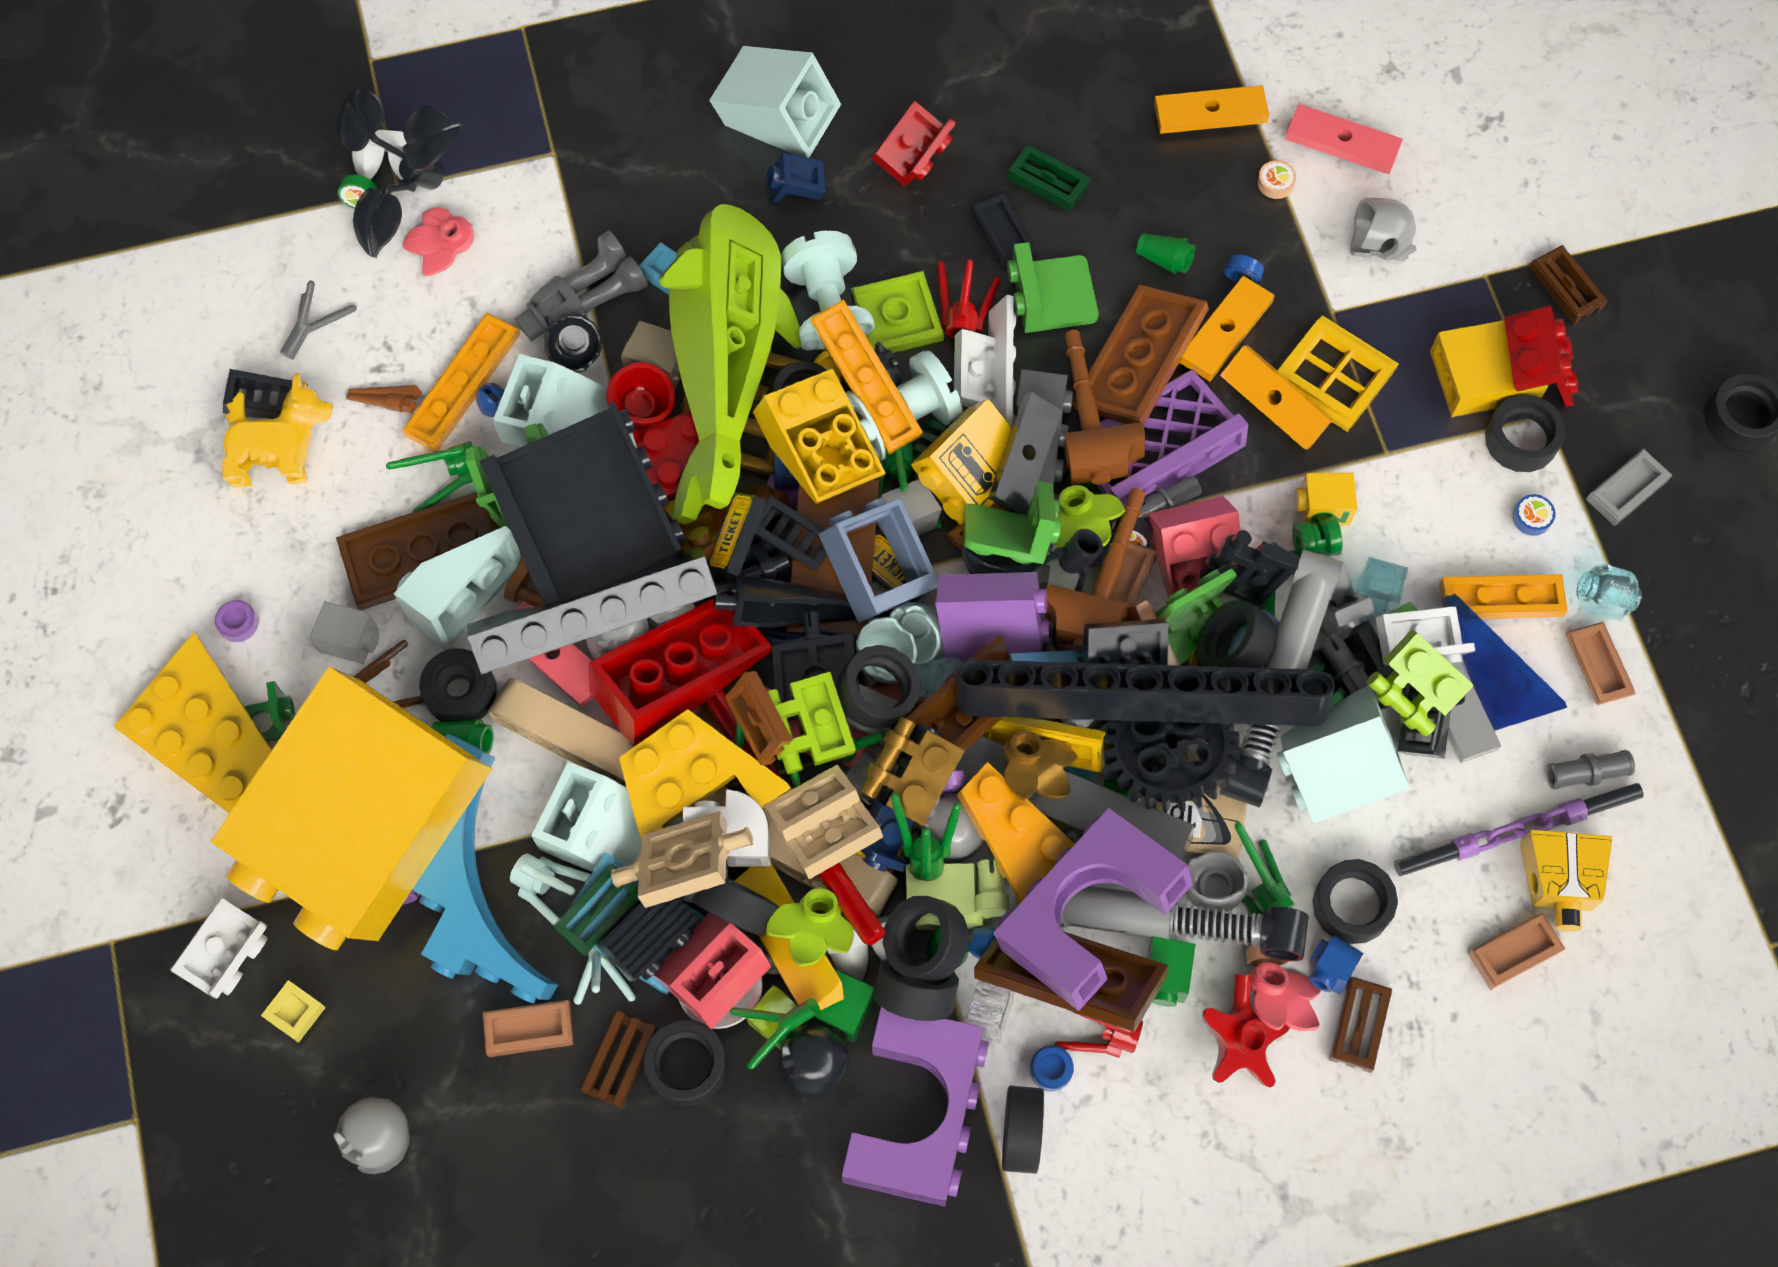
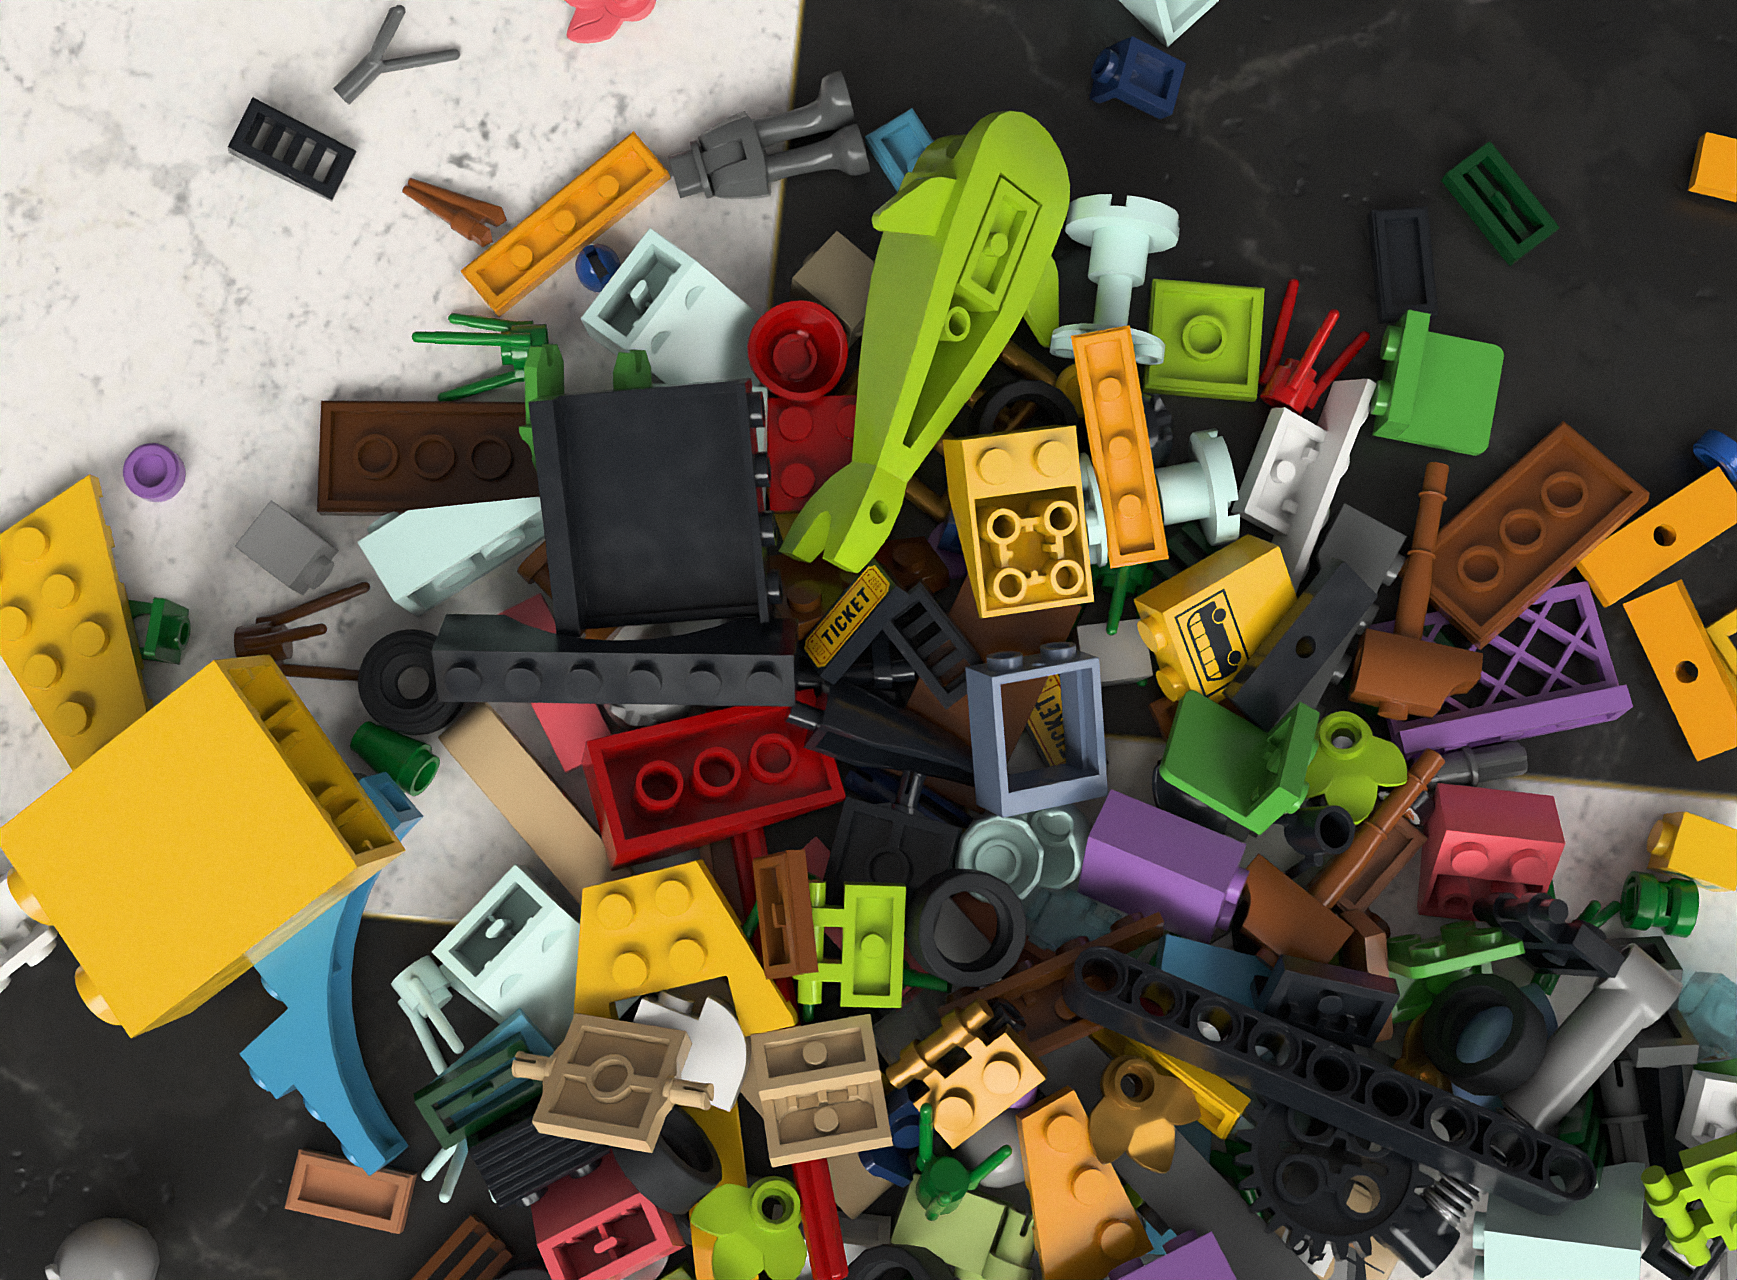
camera: 20 degrees right, 15 degrees up
yellow animal [222,373,334,487] -> none
light yellow plate [261,980,326,1043] -> none
black hair [544,313,602,373] -> none
bracket [871,101,956,186] -> none
green cone [1136,233,1195,274] -> none

